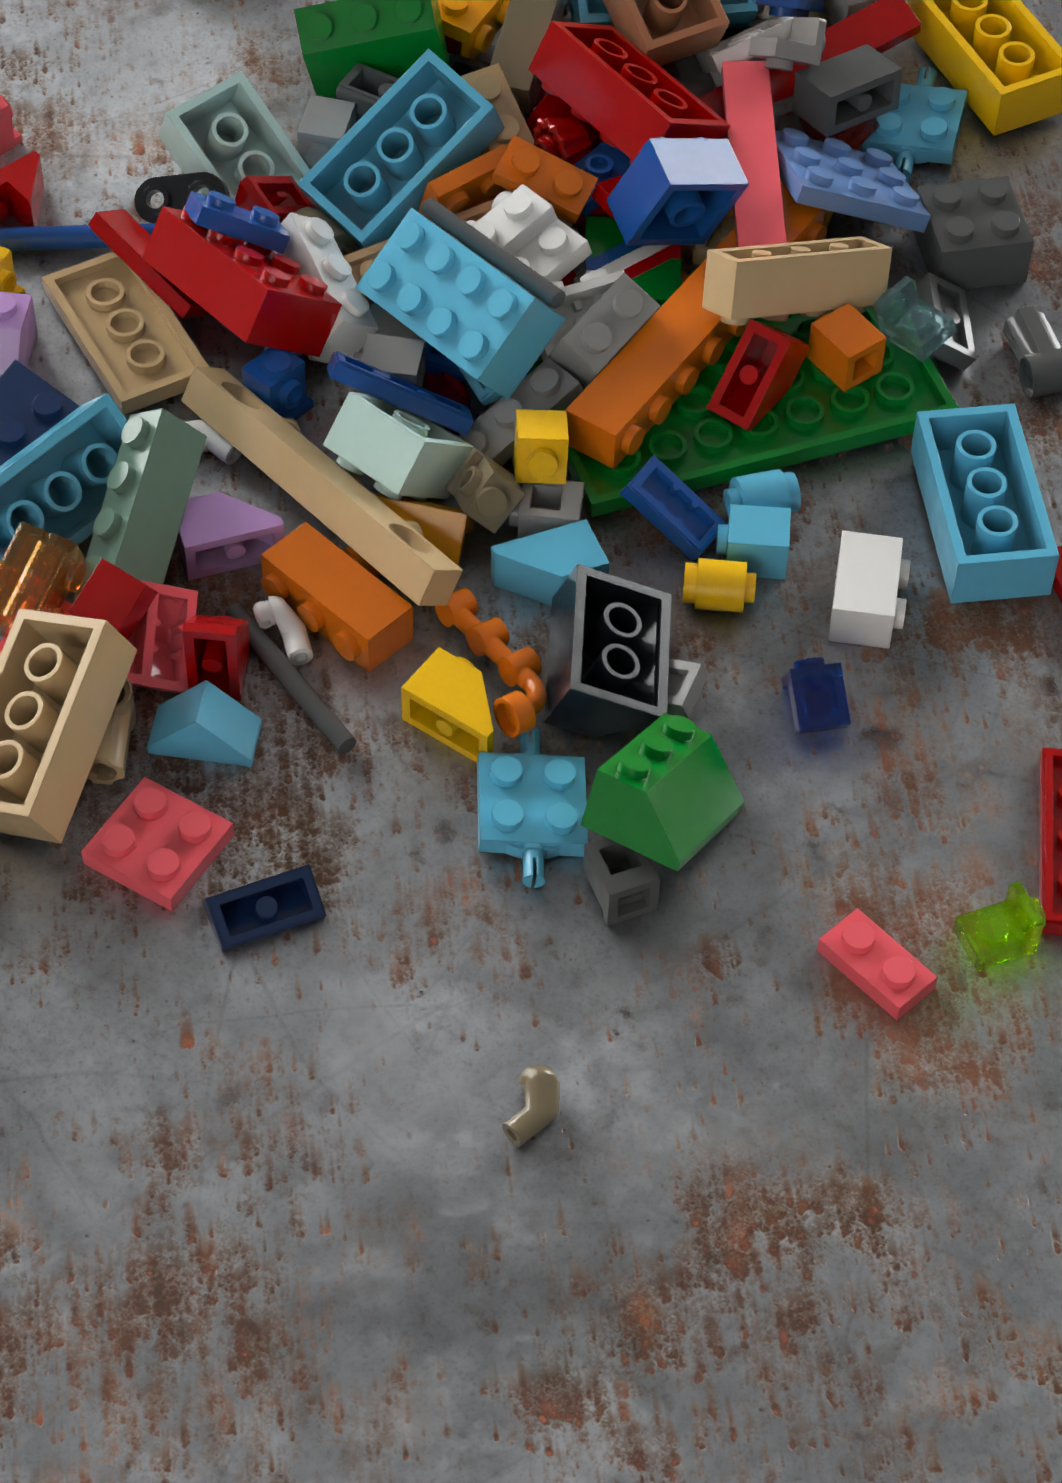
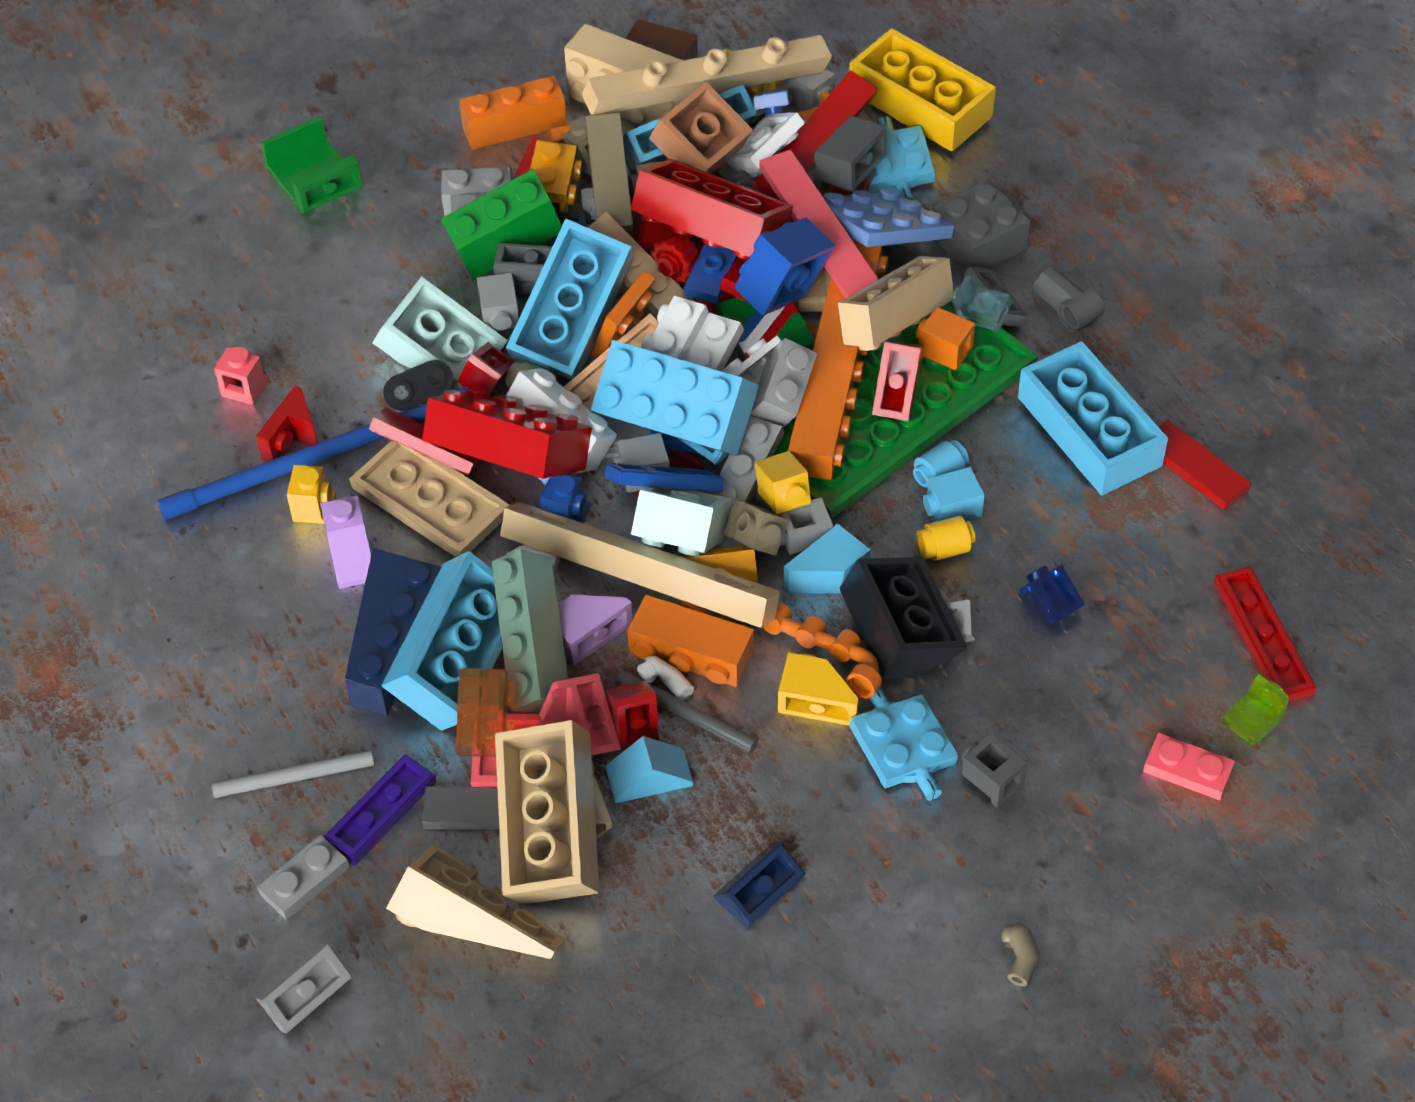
camera: 20 degrees left, 0 degrees up
red brick [68,558,158,640] -> none
coral plate [81,777,234,911] -> none
blue plate [184,191,291,254] -> none
dark grey bar [421,198,566,309] -> none
orange plate [491,135,599,224] -> none
green slope [581,713,745,872] -> none
blue plate [620,455,727,561] -> none
light grey bracket [748,17,827,72] -> none
white brick [828,530,911,649] -> none

